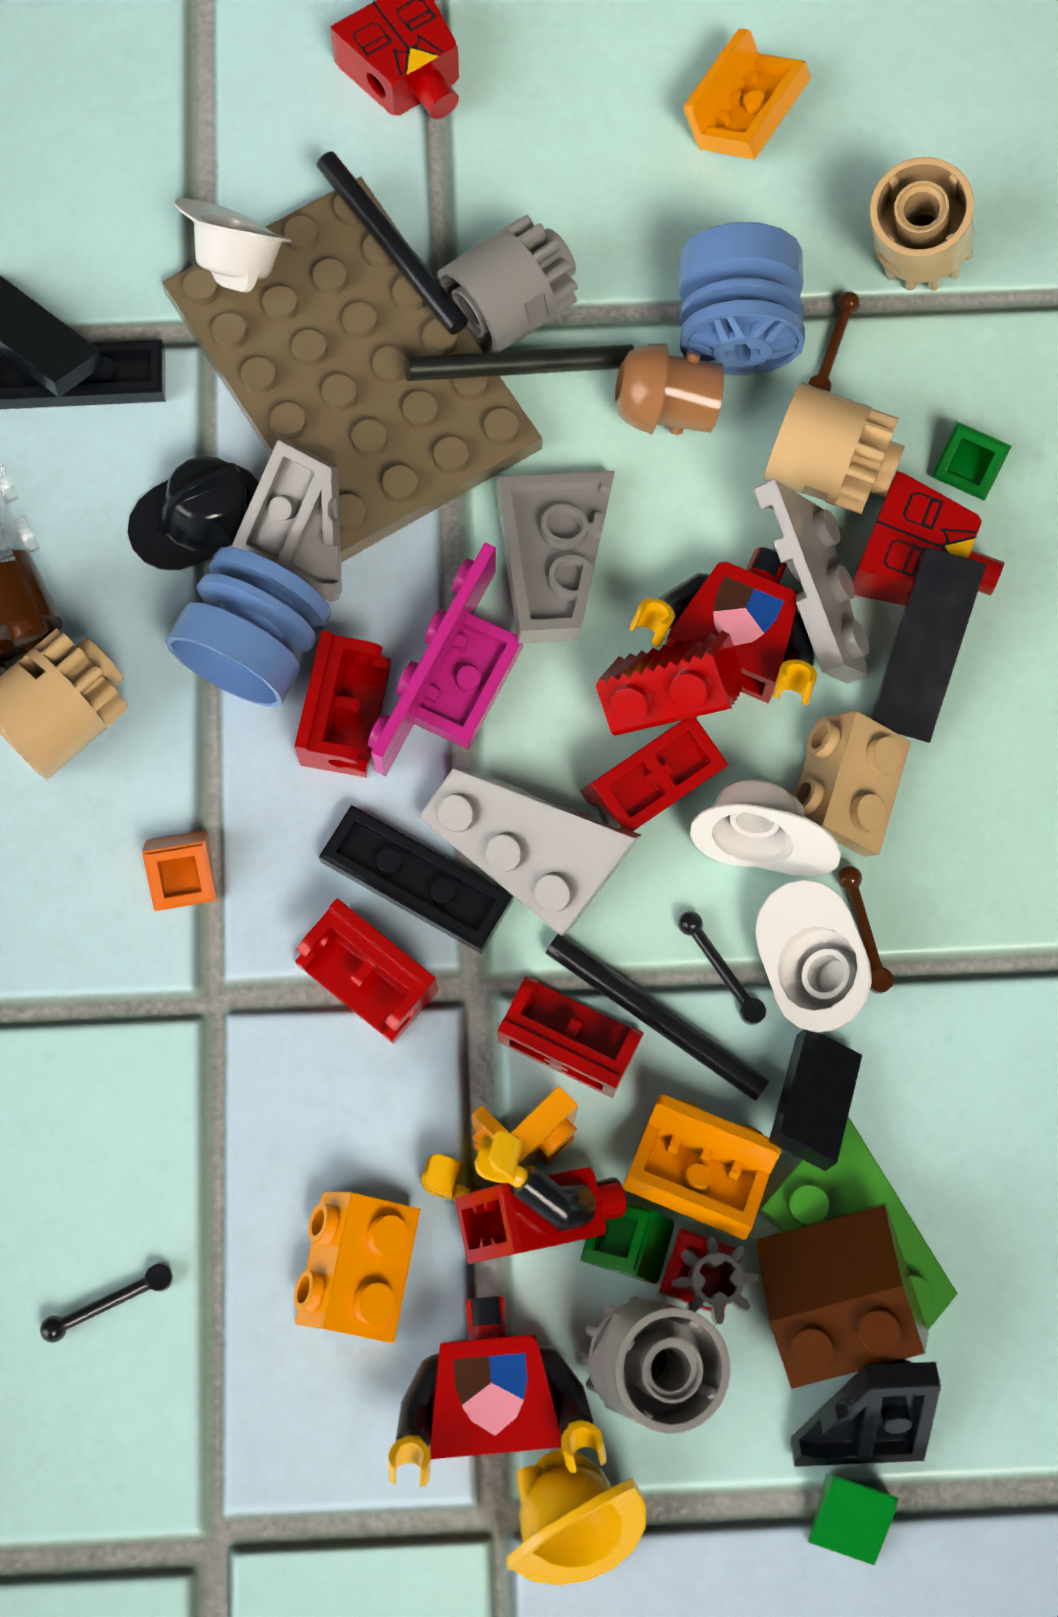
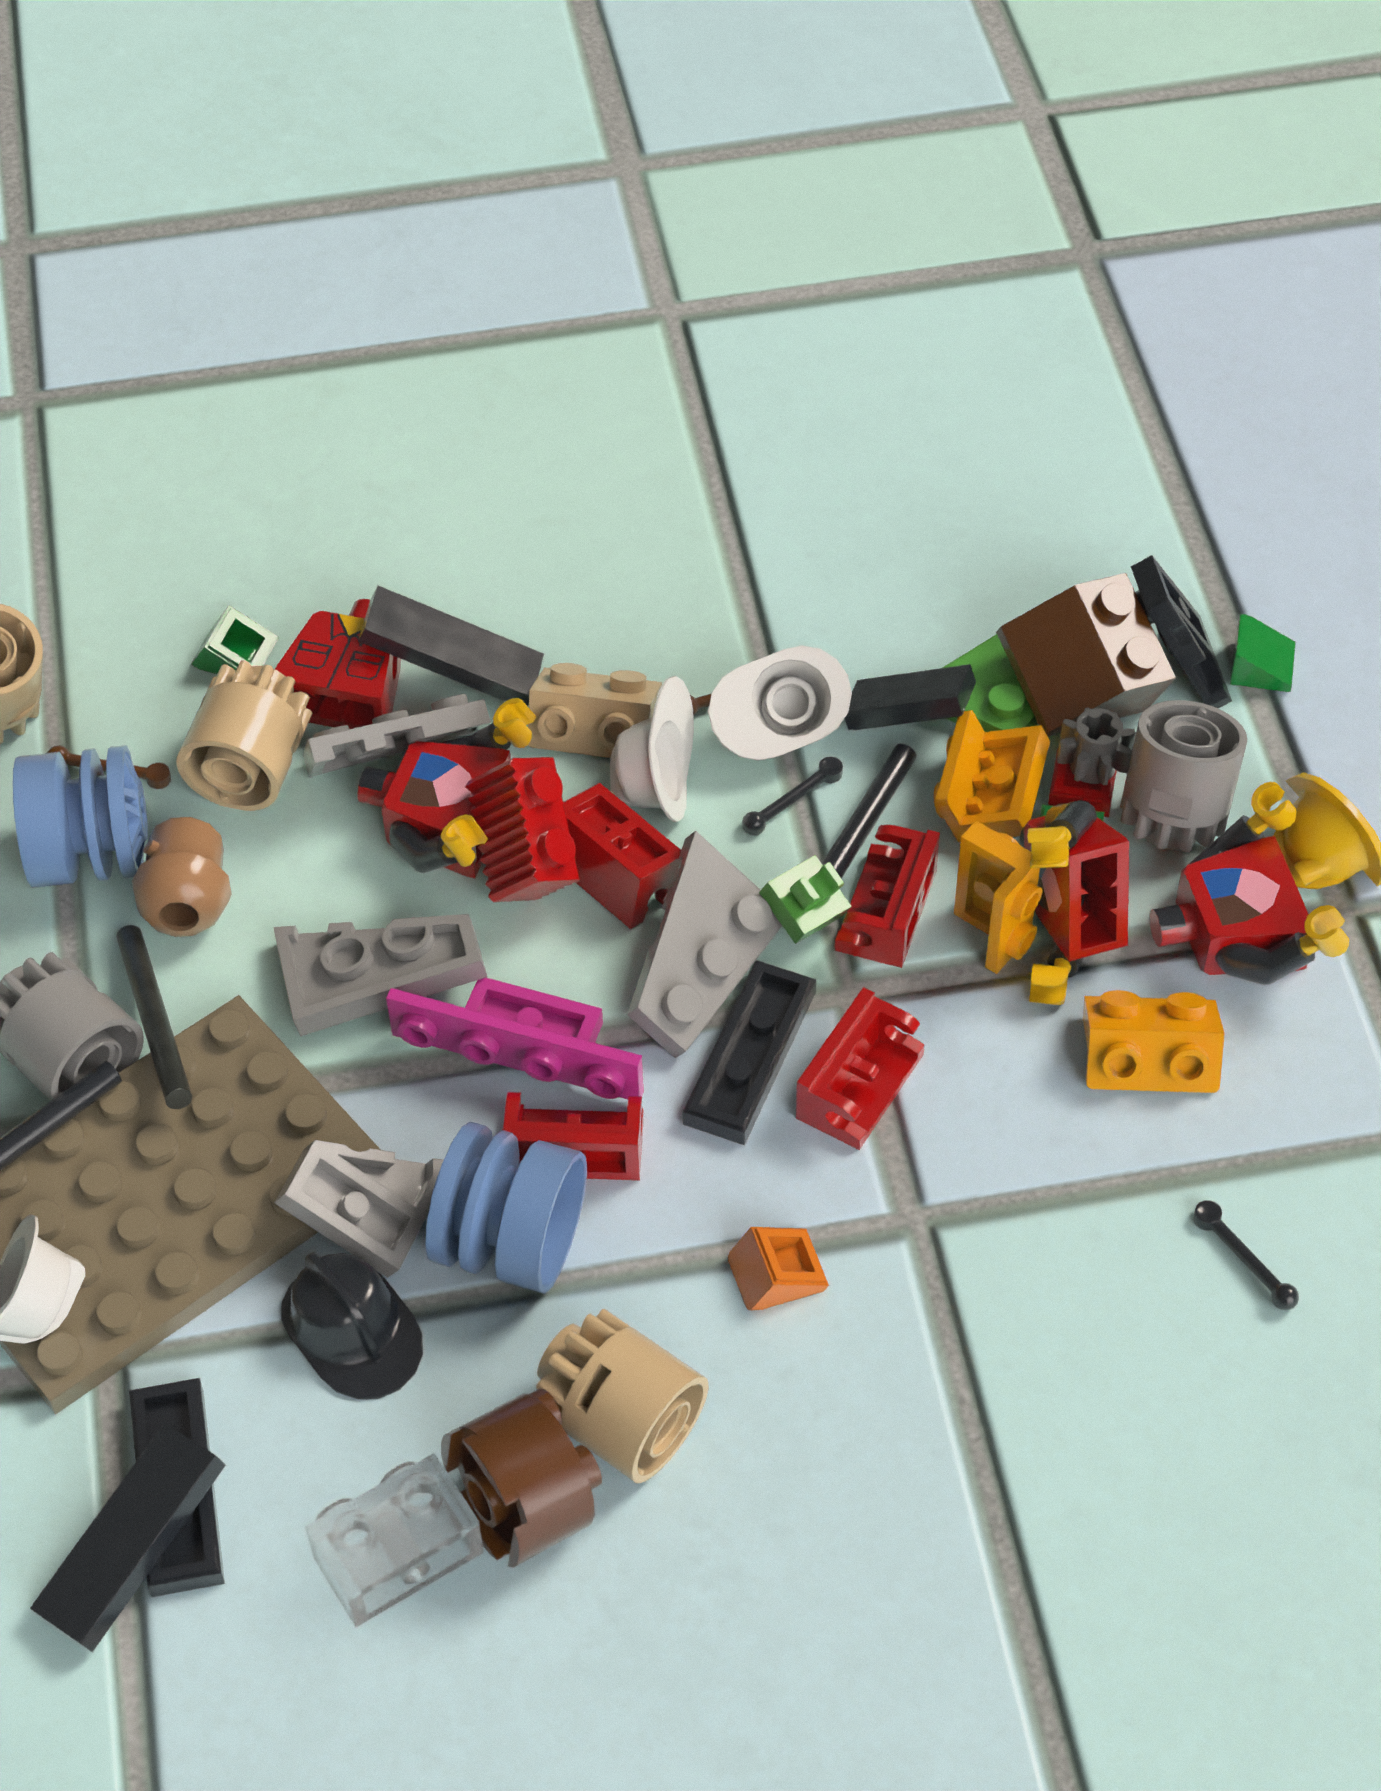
camera: 95 degrees left, 20 degrees down
none -> bright green tile [759,855,852,944]

